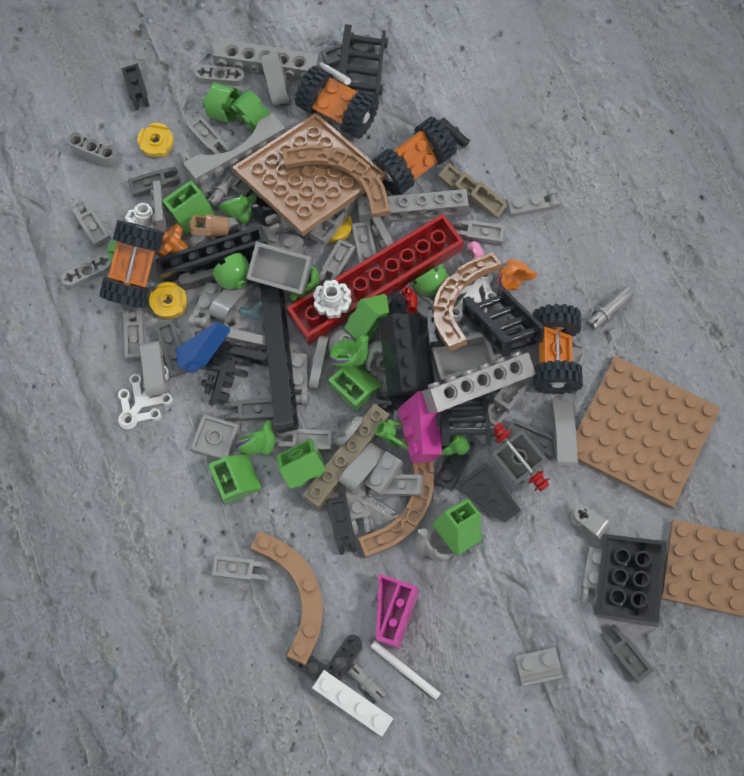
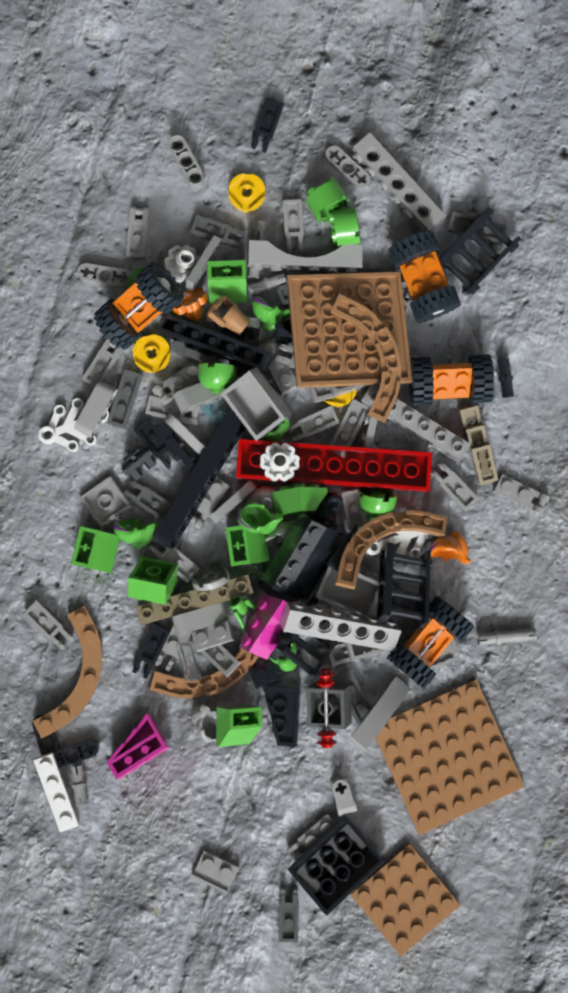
camera: 30 degrees right, 15 degrees up
blue slope [175,322,230,374] -> none
light grey beam [261,51,291,106] -> none
white bar [319,62,351,85] -> none
white bar [371,641,441,700] -> none
red arm [401,286,418,313] -> none
bright pink arm [467,241,484,260] -> none

